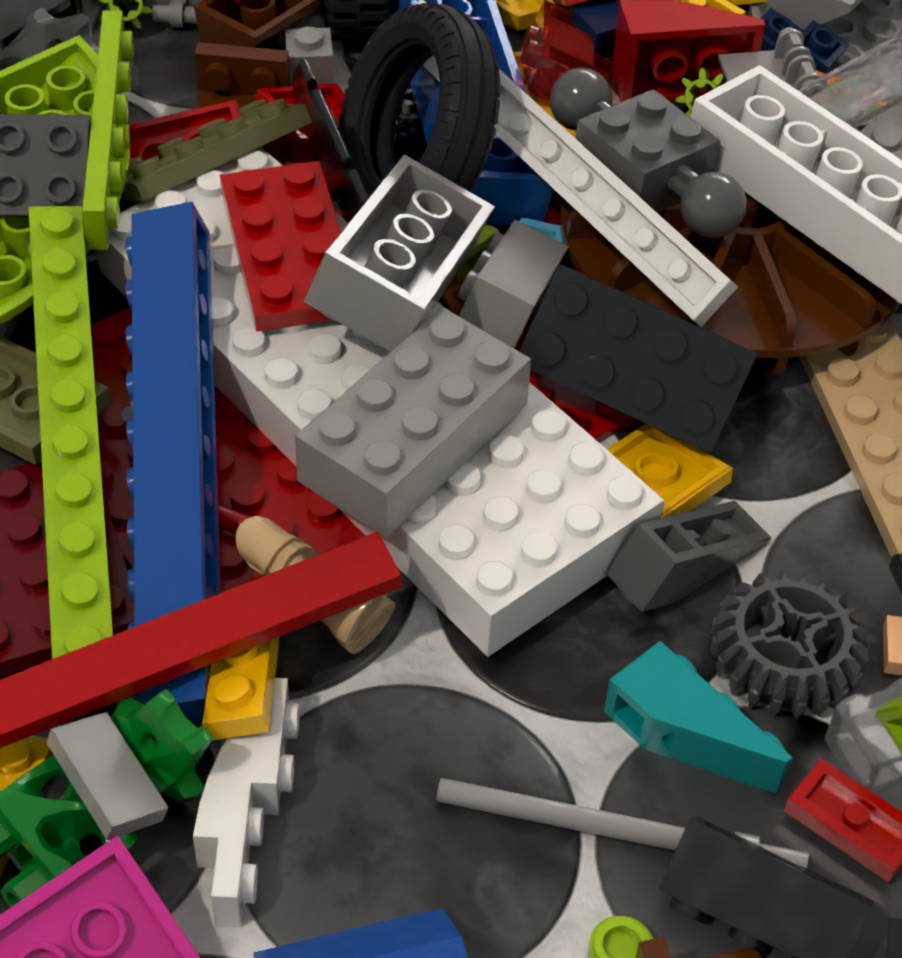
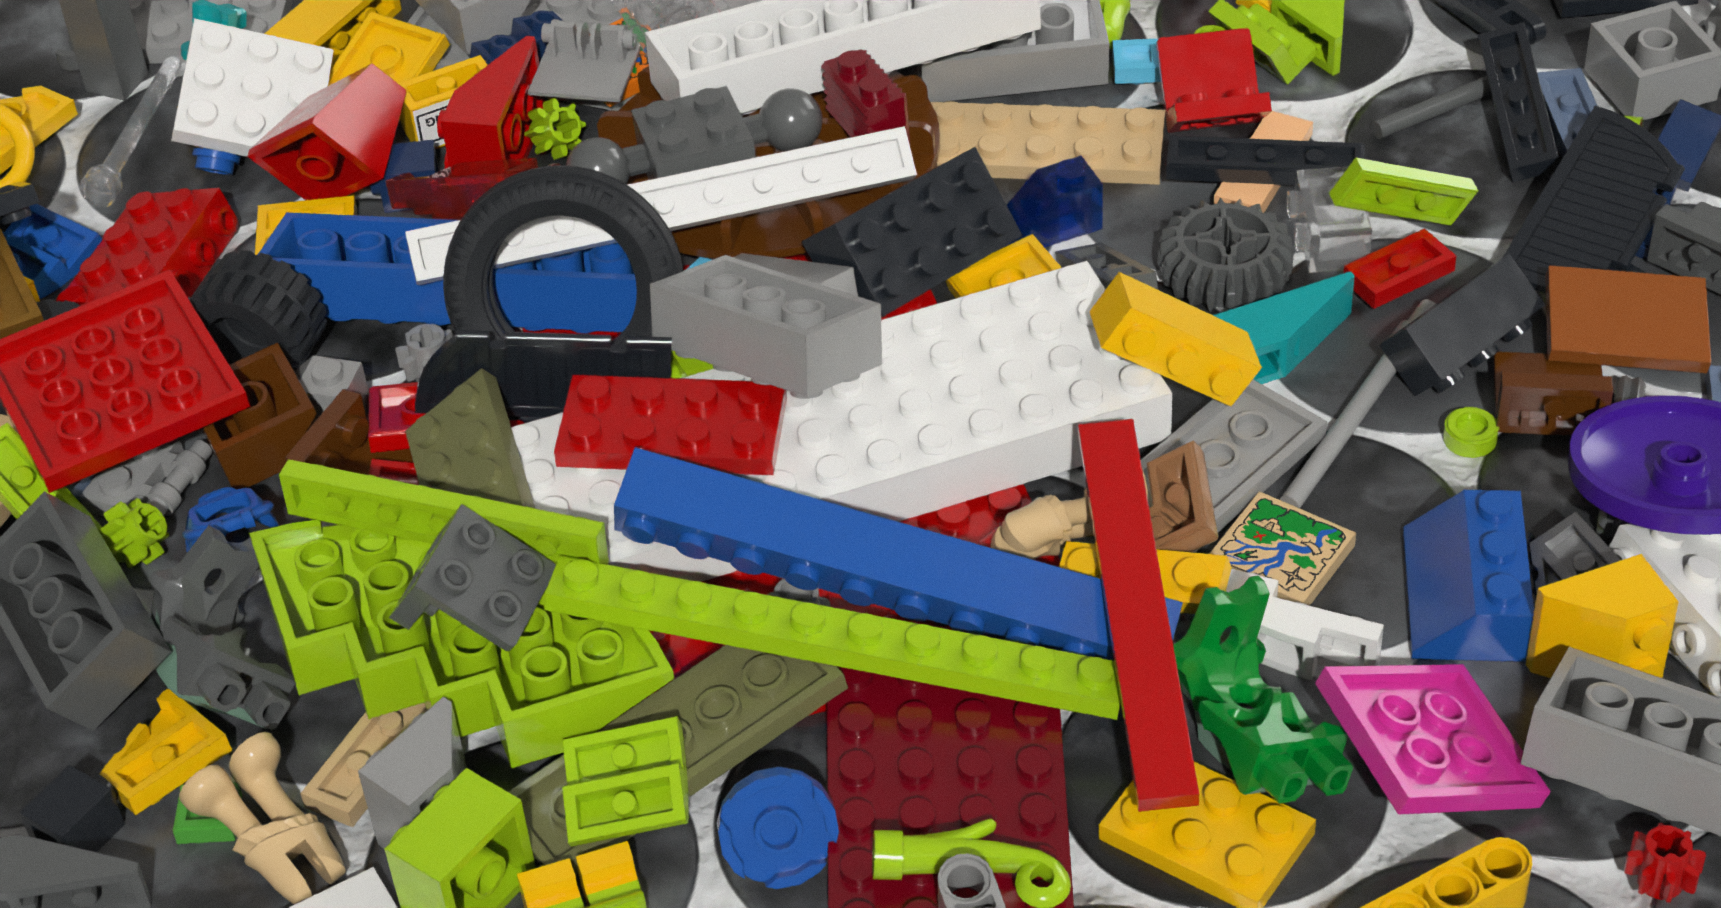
camera: 65 degrees left, 5 degrees down
light grey tile [46,712,169,841] -> none
light grey brick [295,307,531,539] -> none
none -> blue helmet [182,487,280,552]
none -> dark red brick [821,49,910,144]
none -> clear blue slope [1005,155,1103,248]
none -> yellow brick [1089,272,1262,407]
none -> light grey plate [1141,380,1327,553]
none -> medium nougat brick [1147,441,1218,552]
none -> tile [1209,491,1356,606]

